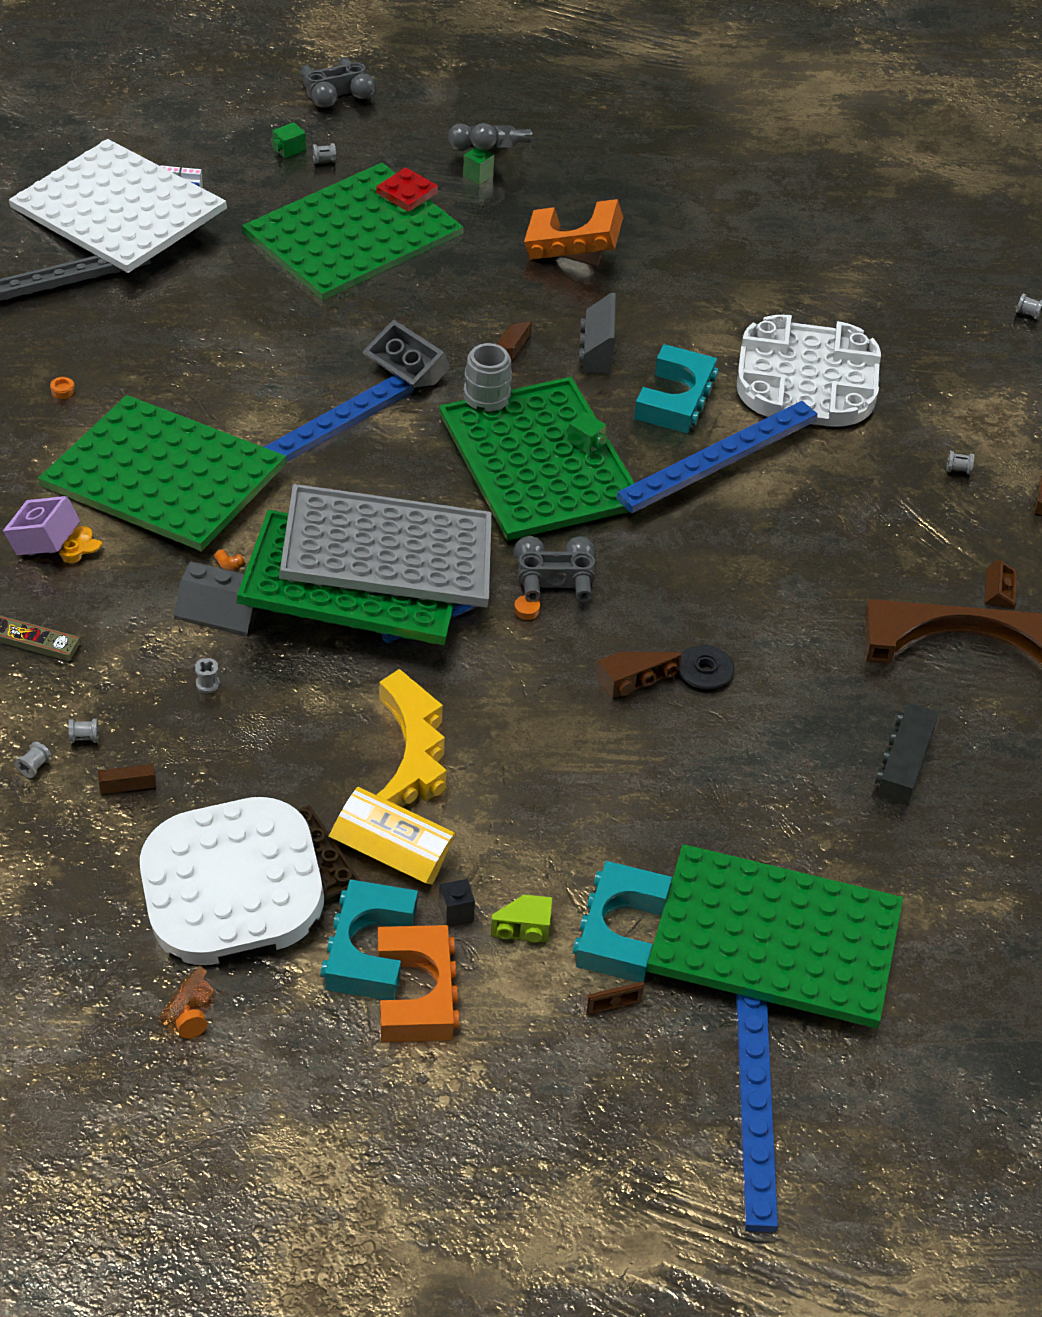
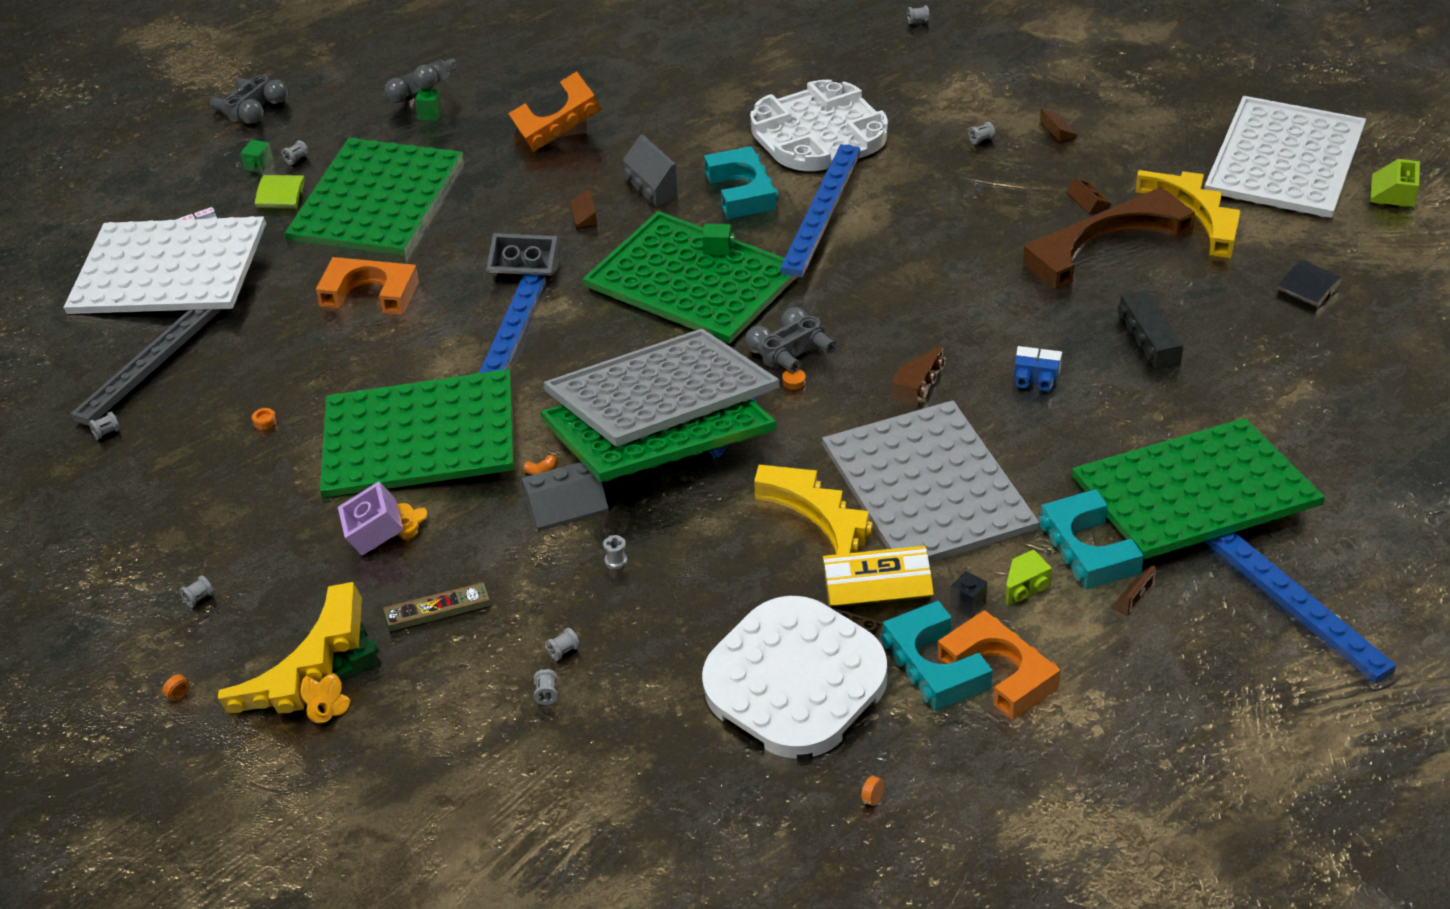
camera: 30 degrees left, 5 degrees down
reddish brown slope [98,764,156,794] -> none
clear orange hinge [157,965,214,1026] -> none
red plate [376,167,438,212] -> none
light grey piece [463,343,512,412] -> none
black wheel [678,645,734,689] -> none
none -> lime slope [254,175,305,209]
none -> orange arch [316,257,419,315]
none -> light grey plate [822,400,1039,563]
none -> blue hips [1014,346,1062,391]

